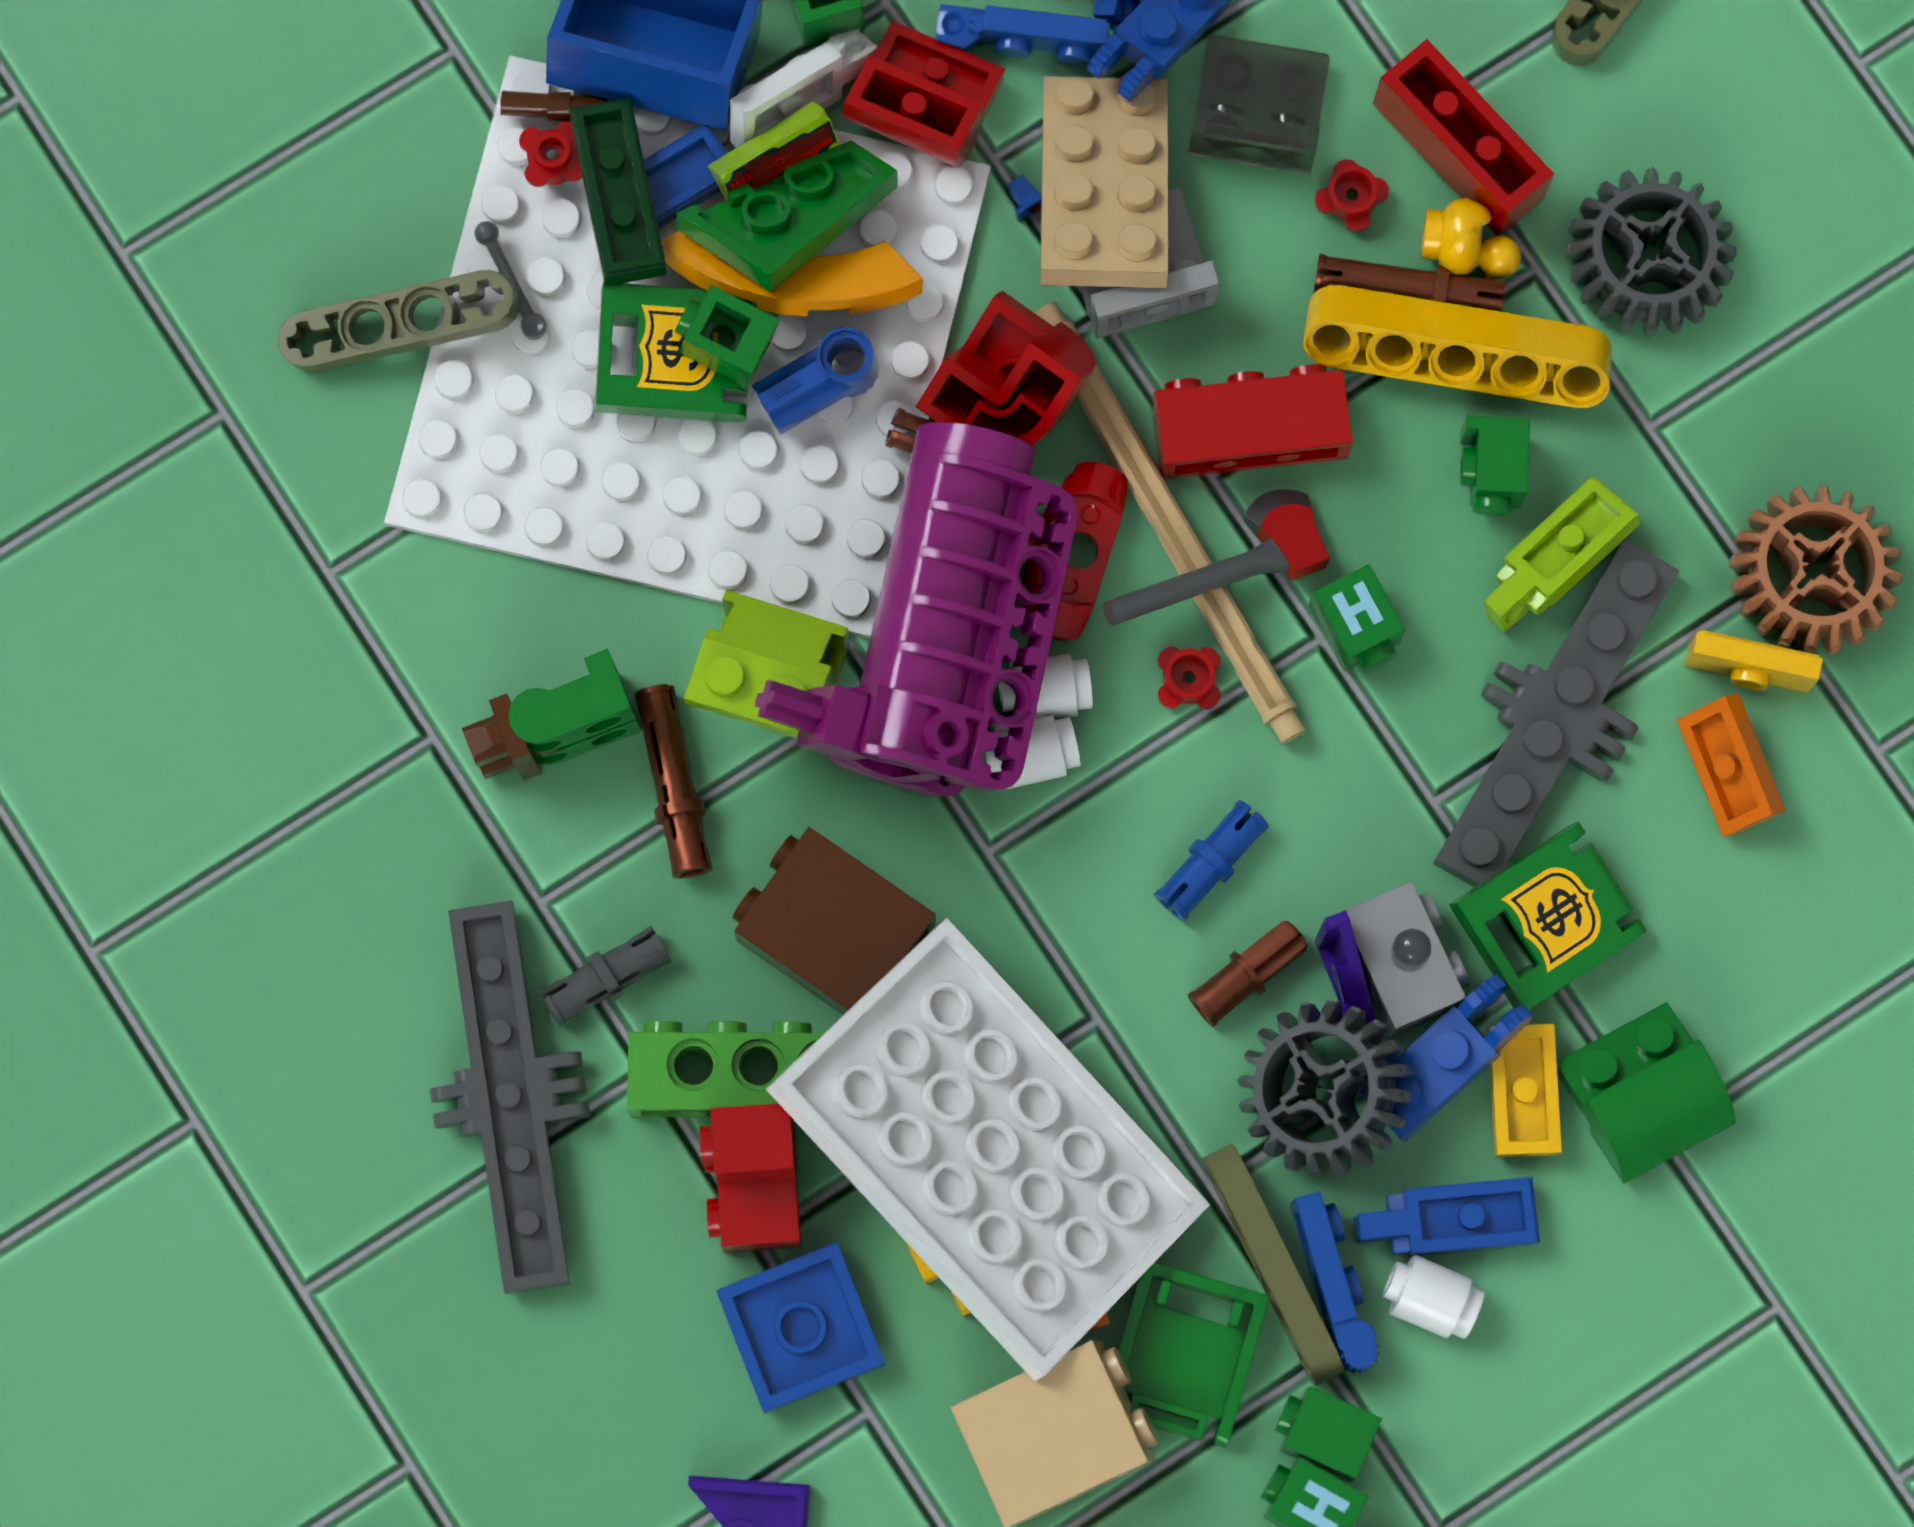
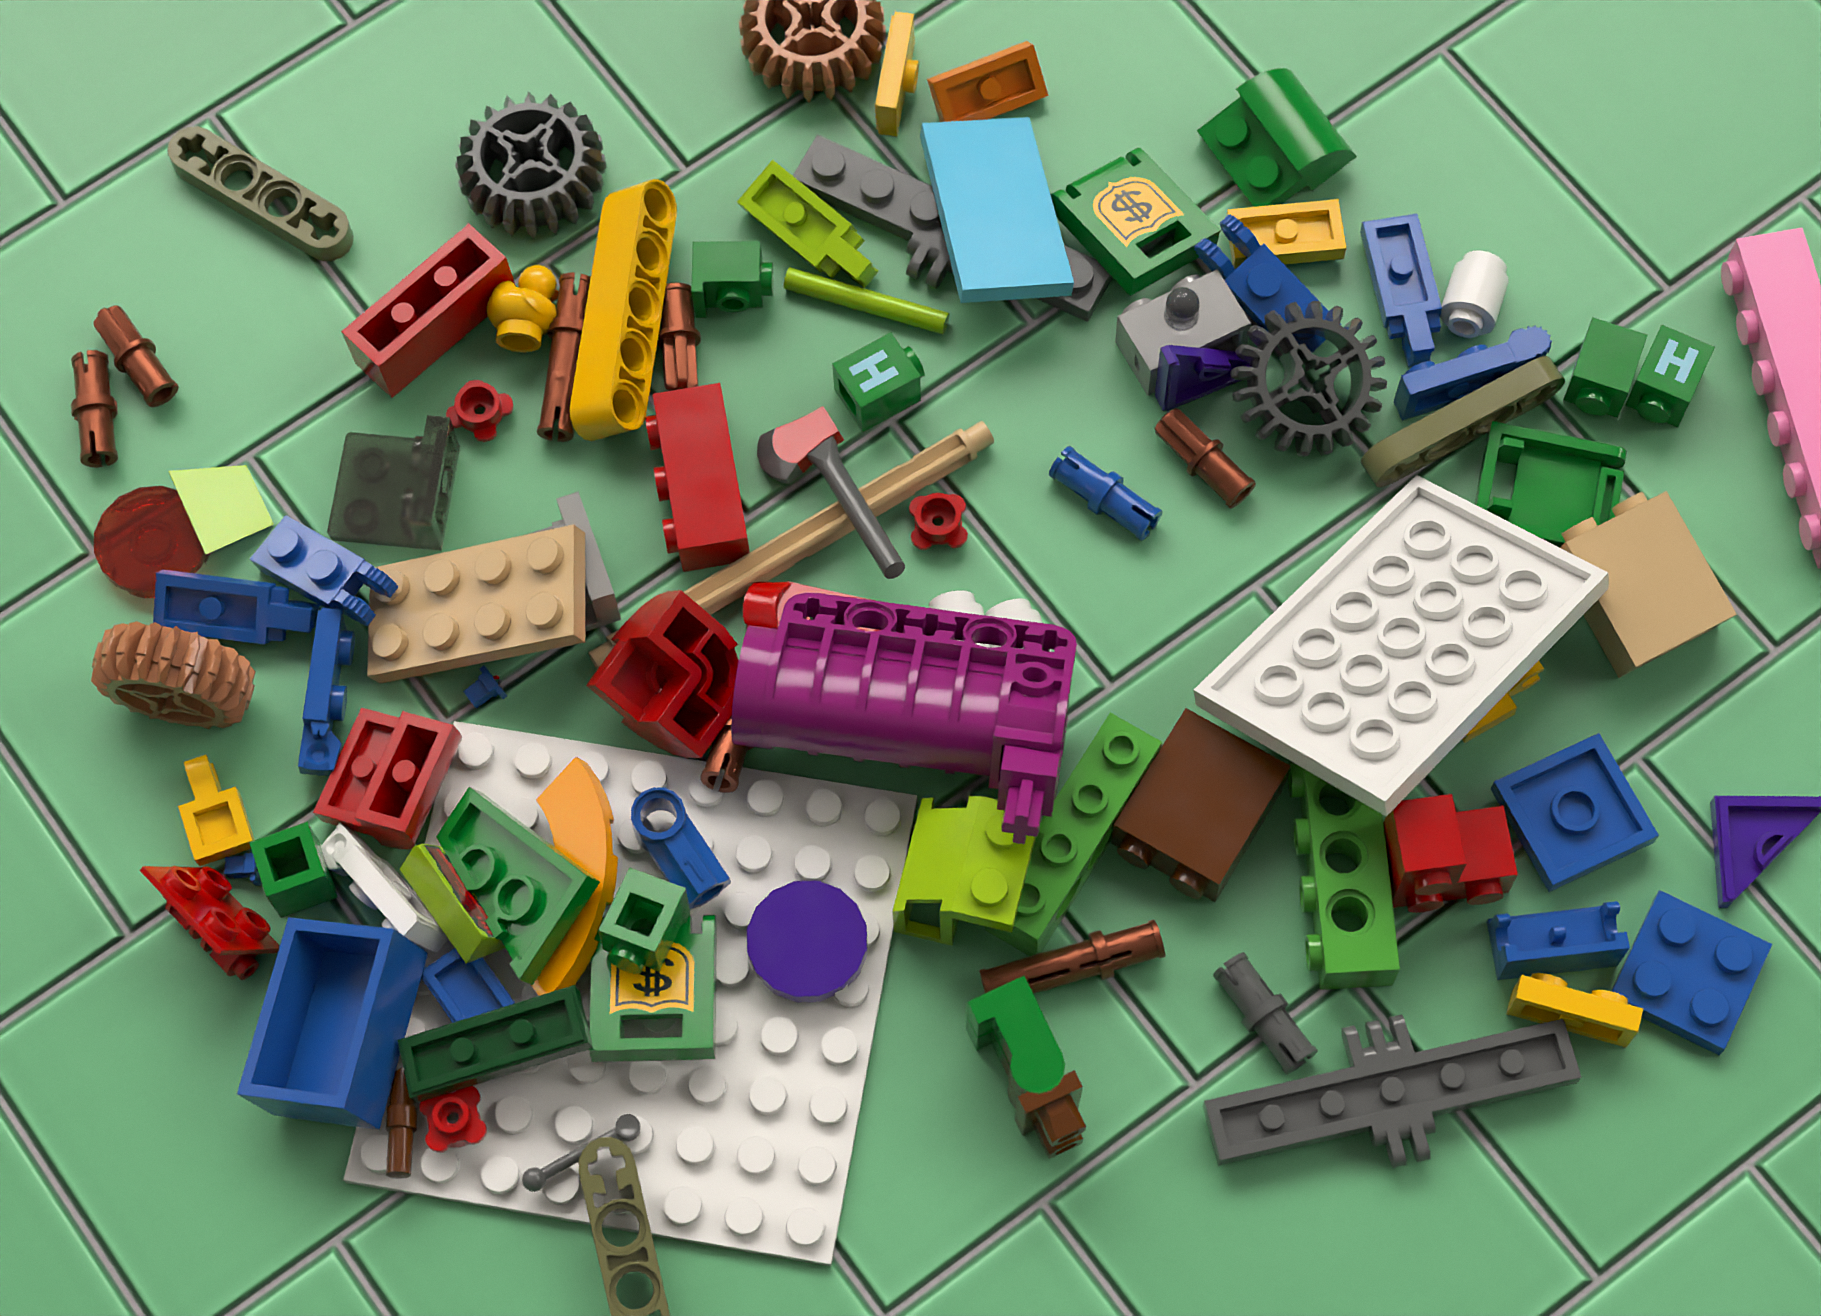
camera: 90 degrees left, 10 degrees down
none -> copper axle [657,282,701,391]
none -> dark purple tile [747,881,868,1002]
none -> lime bar [783,267,950,334]
none -> medium azure tile [920,117,1074,303]
none -> bright green brick [985,712,1162,956]
none -> blue hinge [1487,901,1630,980]
none -> yellow plate [1506,973,1643,1047]
none -> blue plate [1611,890,1772,1056]

